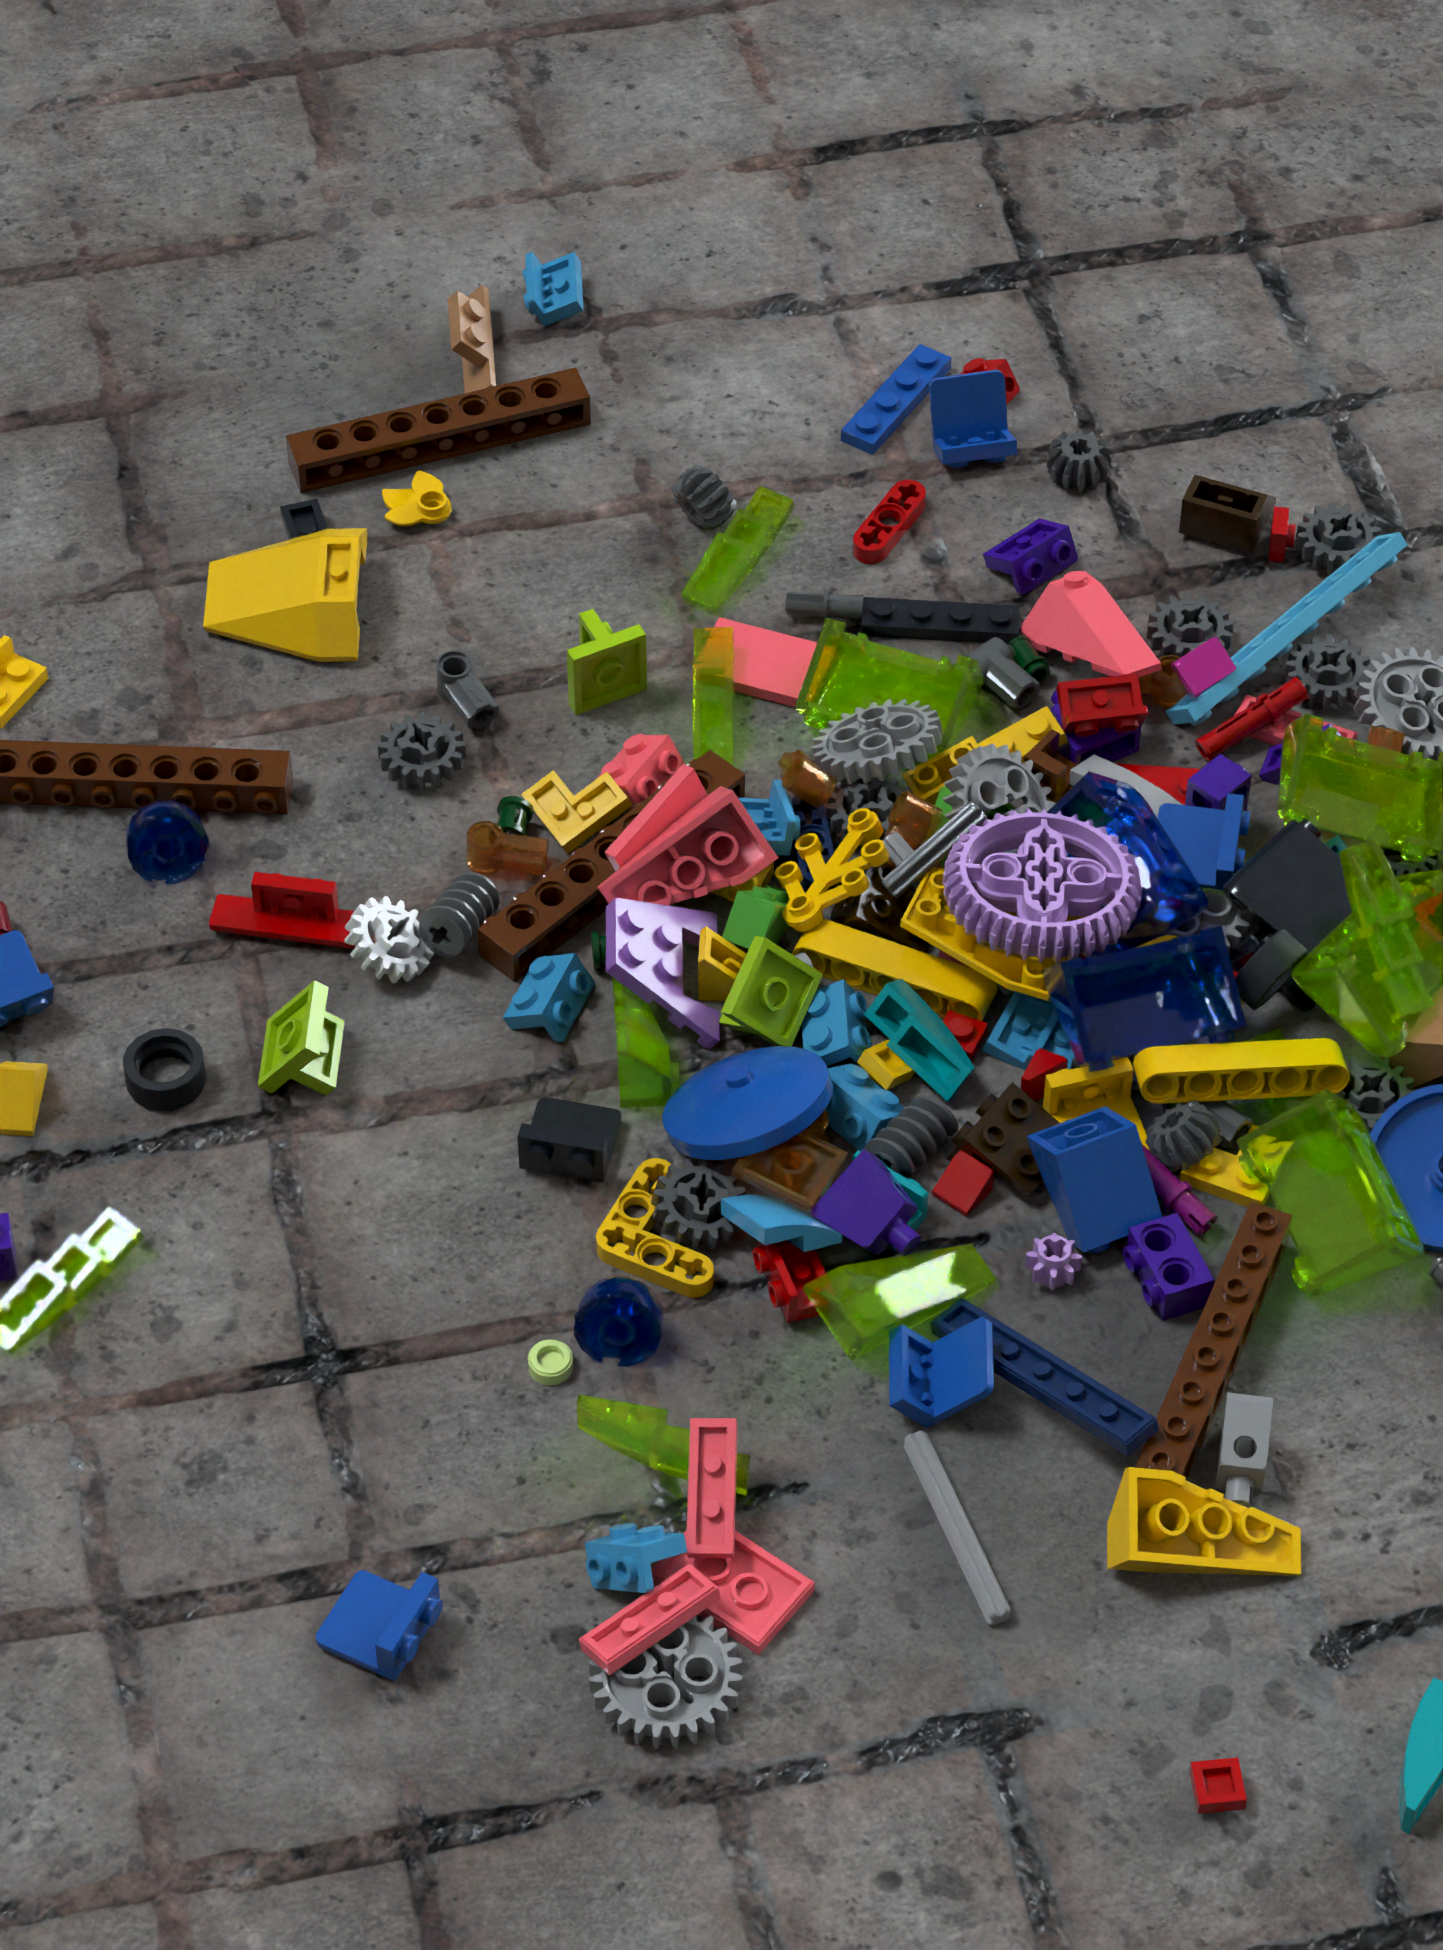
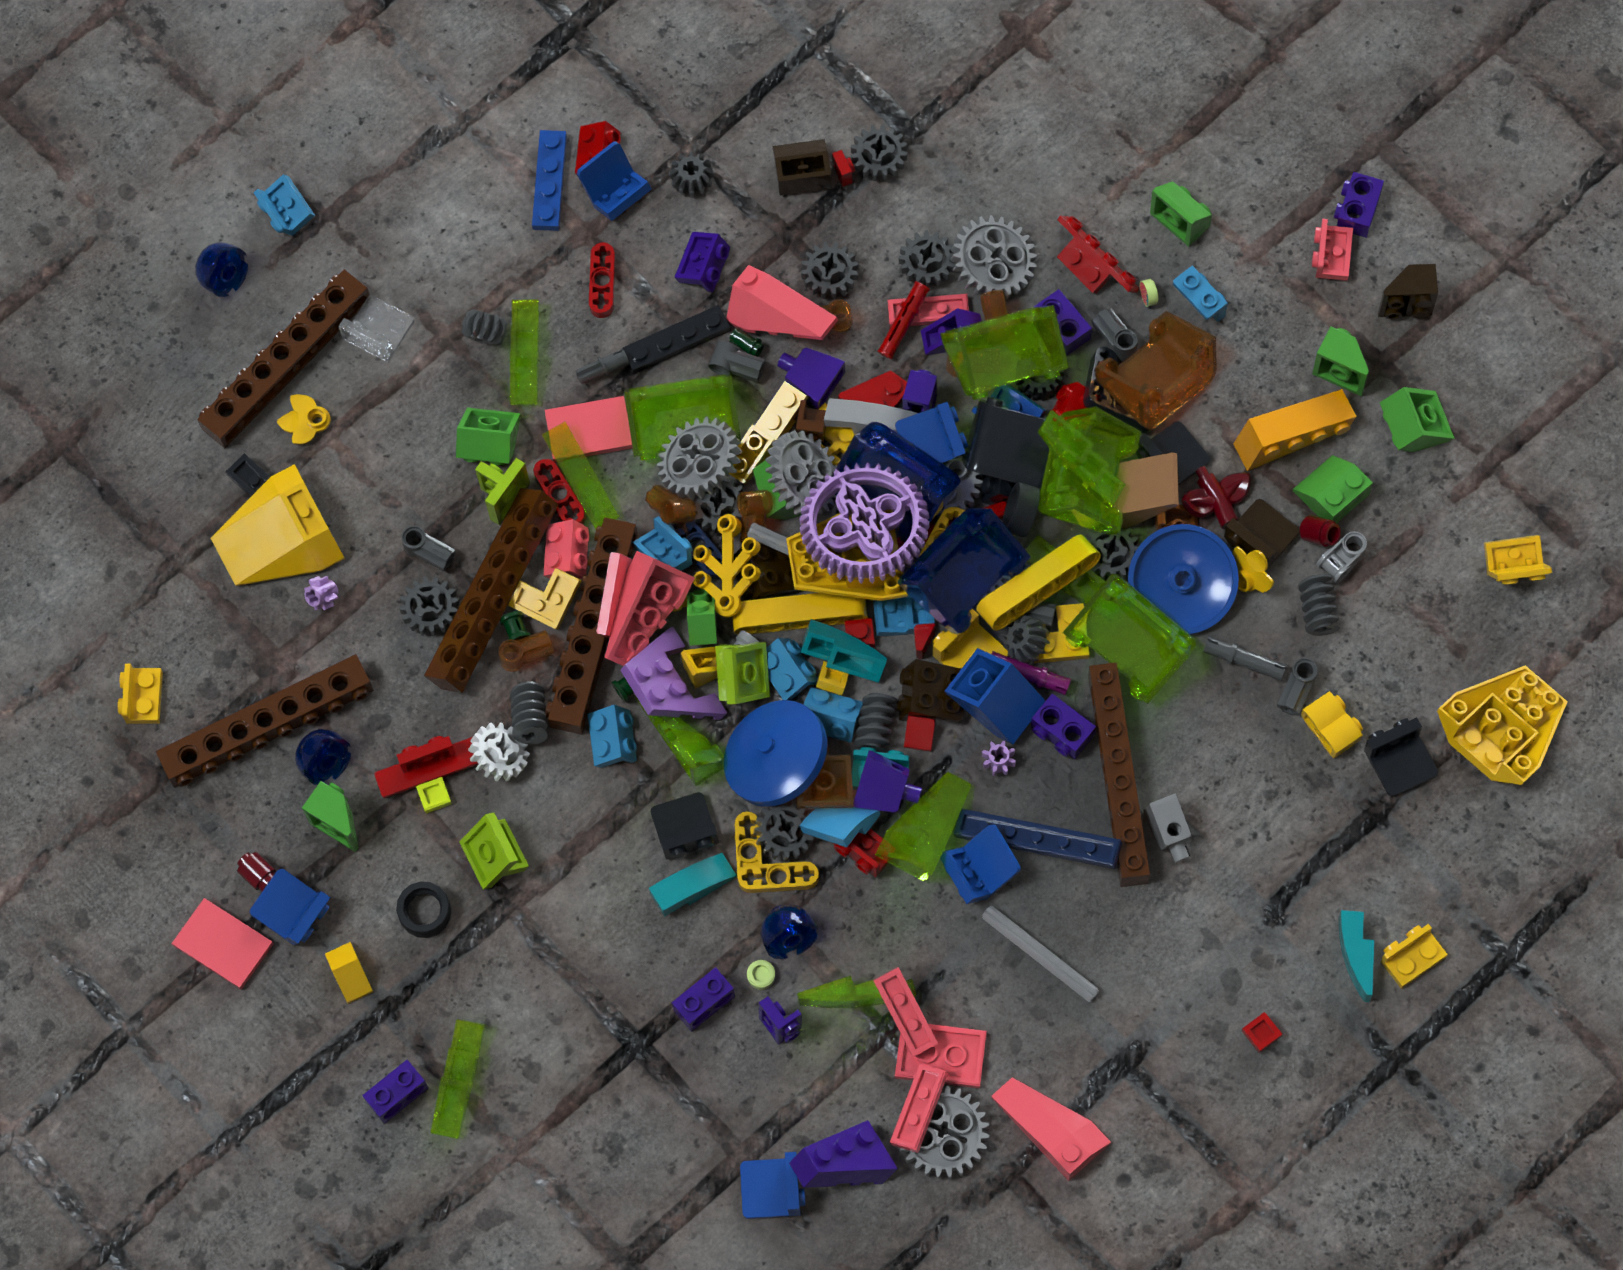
camera: 25 degrees left, 20 degrees up
medium nougat bracket [448,285,496,393] -> none
dark azure bracket [585,1523,687,1593] -> none
dark grey axle [882,802,987,898] -> none
red bracket [1056,674,1148,737] -> none
yellow wedge [1107,1467,1301,1576] -> none
medium azure plate [1165,532,1408,726] -> none
dark pink bracket [1170,637,1236,698] -> none
none -> clear blue cylinder [195,242,248,297]
none -> bright green slope [302,781,359,852]
none -> lavender gear [304,576,338,610]
none -> clear bracket [338,295,415,363]
none -> neon yellow tile [416,777,452,814]
none -> reddish brown brick [424,488,559,693]
none -> bright green slope [456,407,520,465]
none -> red beam [533,459,586,524]
none -> teal slope [649,853,737,917]
none -> dark purple brick [671,967,735,1032]
none -> dark purple bracket [759,996,802,1045]
none -> dark purple wedge [789,1120,898,1188]
none -> coral wedge [991,1077,1111,1181]

